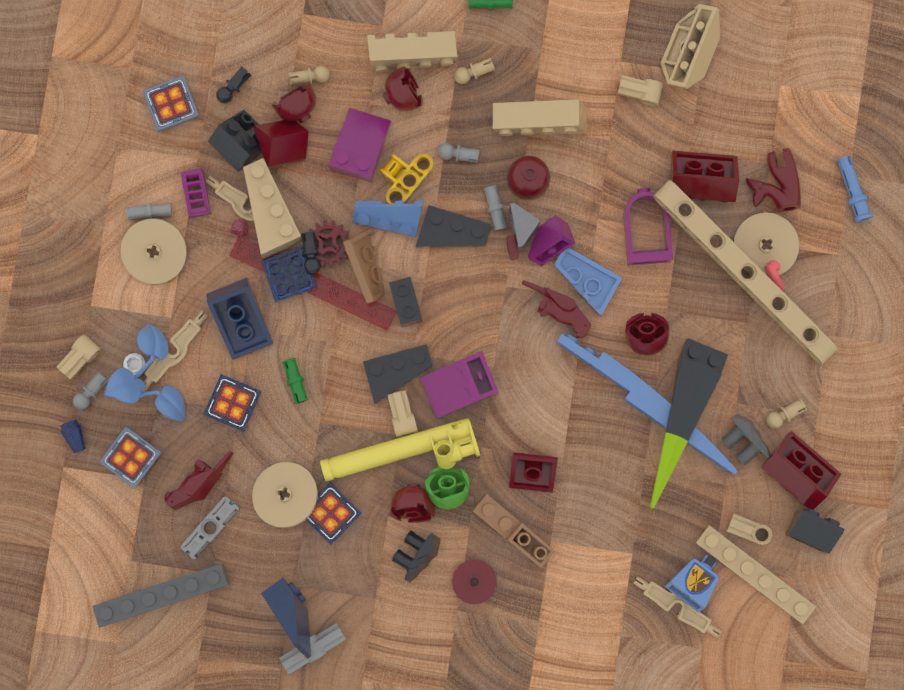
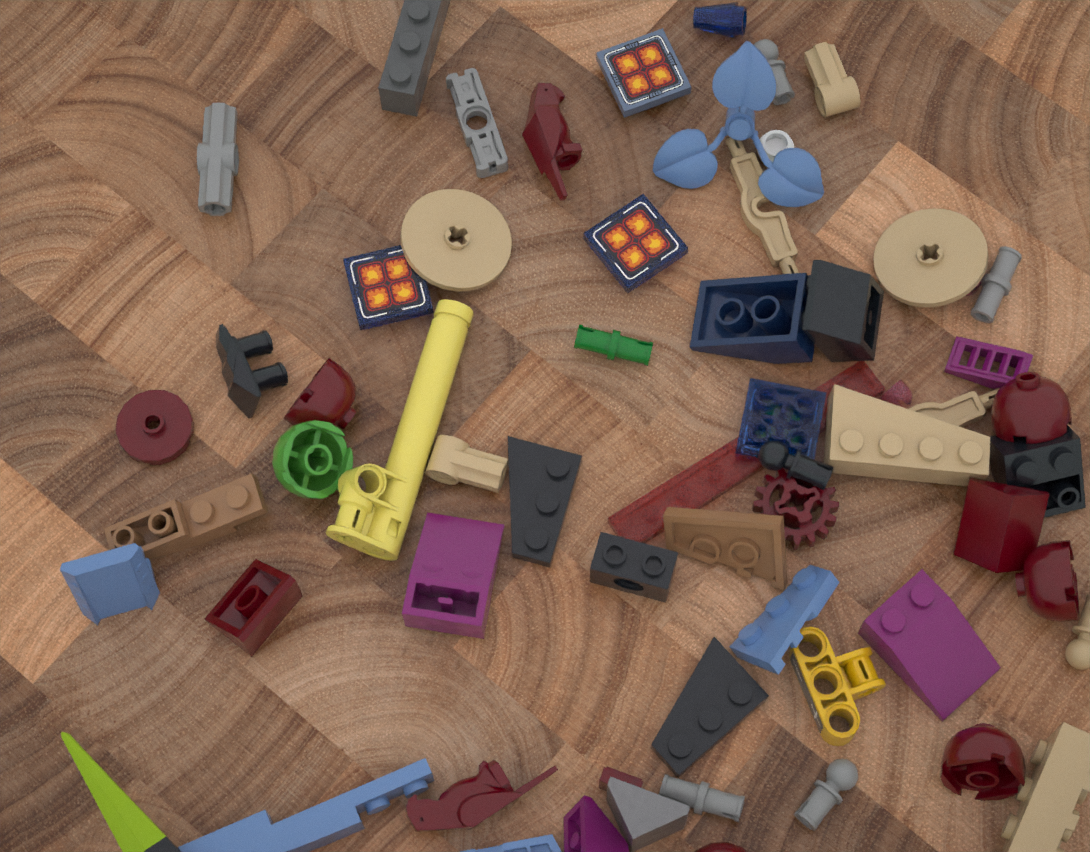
camera: 125 degrees right, 15 degrees down
dark blue slope [261,578,311,659] -> none
none -> medium blue slope [60,543,160,626]
none -> black slope [801,260,884,362]
none -> dark red cylinder [991,372,1072,444]

